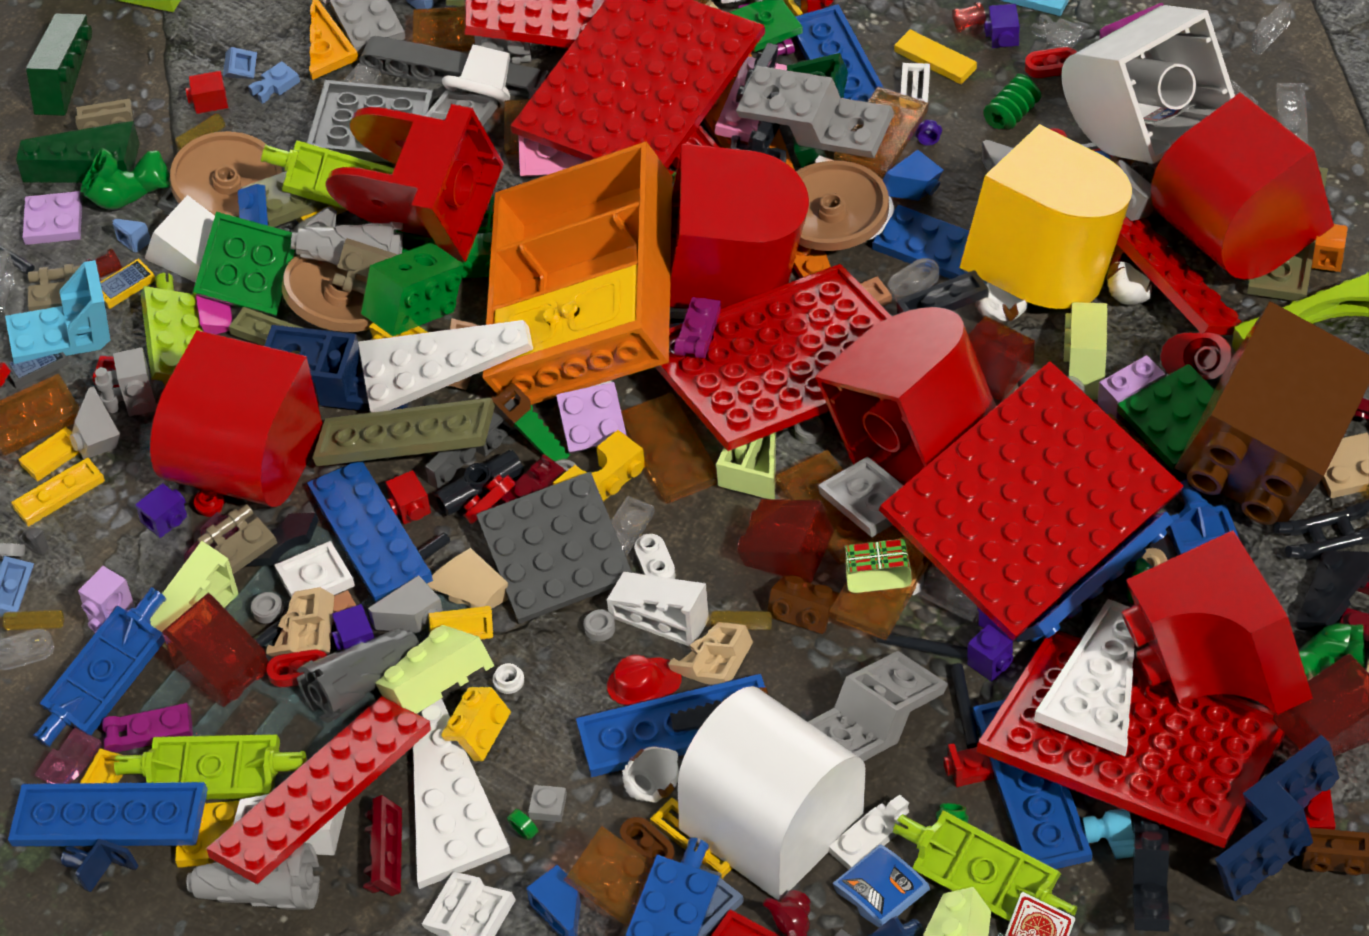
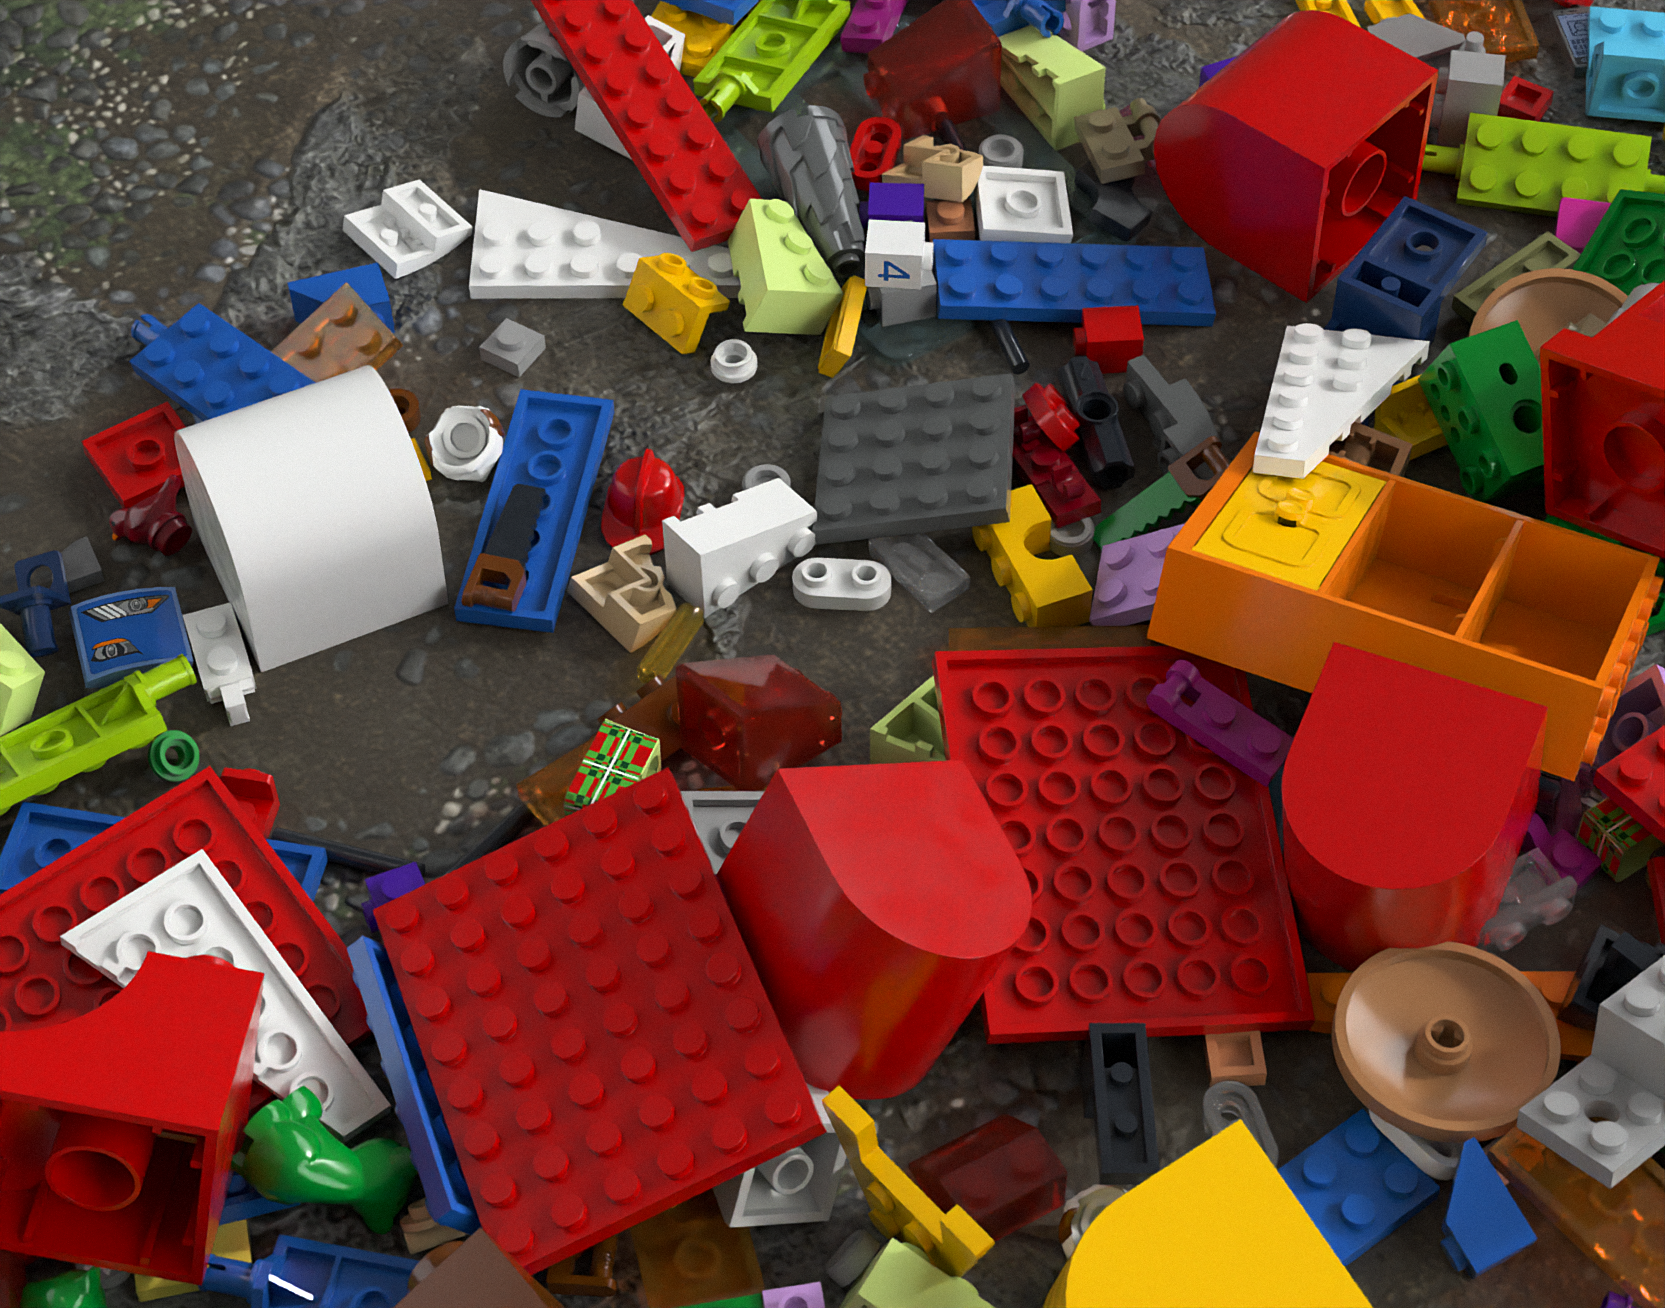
camera: 110 degrees right, 0 degrees up
olive plate [313,398,495,466] -> none
dark red plate [363,795,402,896] -> none
tan slope [427,548,508,609] -> none
green tile [507,808,539,840] -> none
light grey bracket [808,651,948,762] -> none
none -> yellow wing [822,1086,995,1278]
none -> white brick [865,220,934,289]

